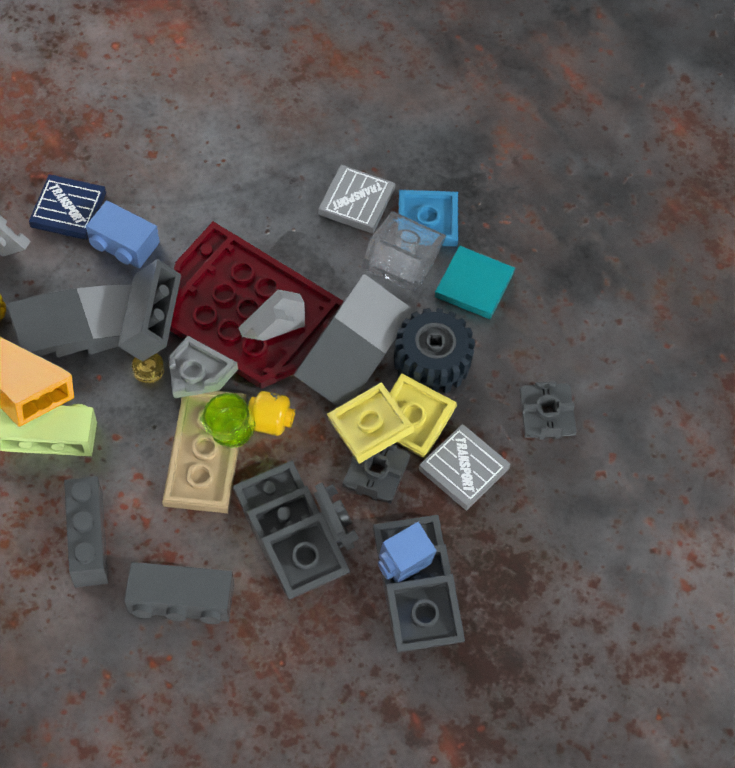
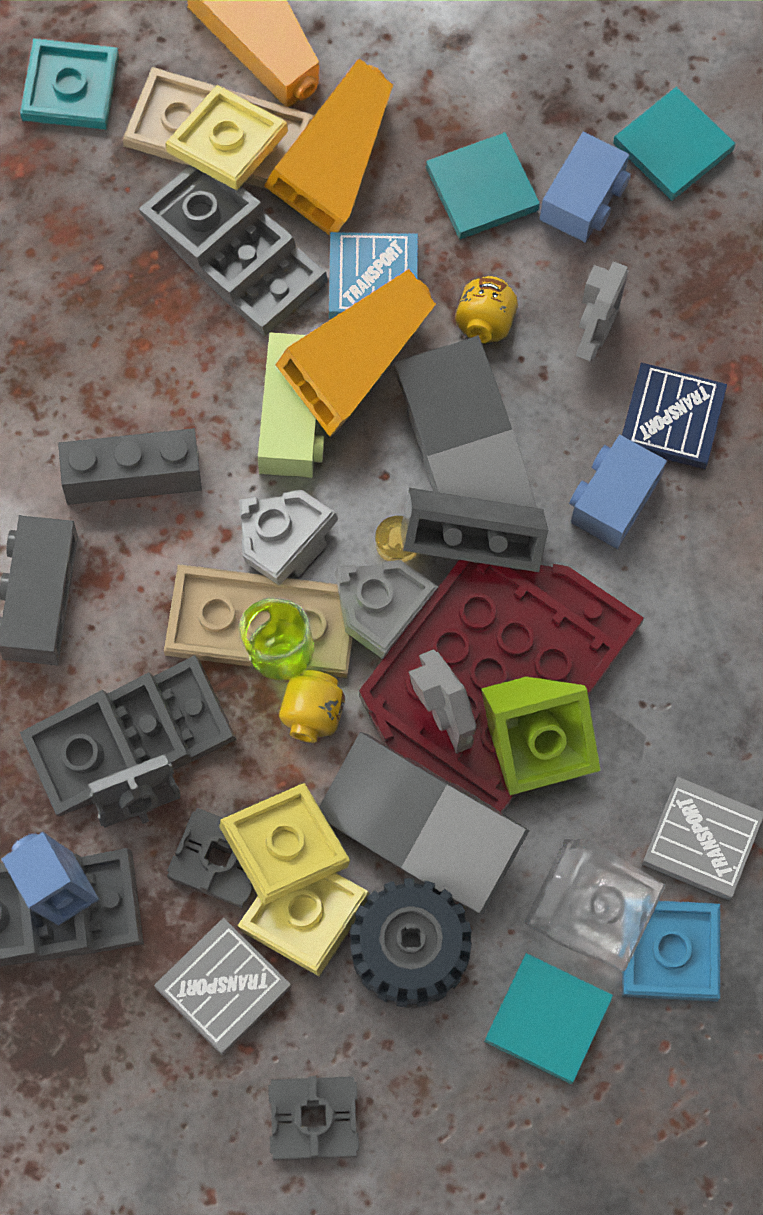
camera: 90 degrees right, 10 degrees up
none -> light grey plate [239,490,338,586]
none -> lime slope [481,677,601,795]

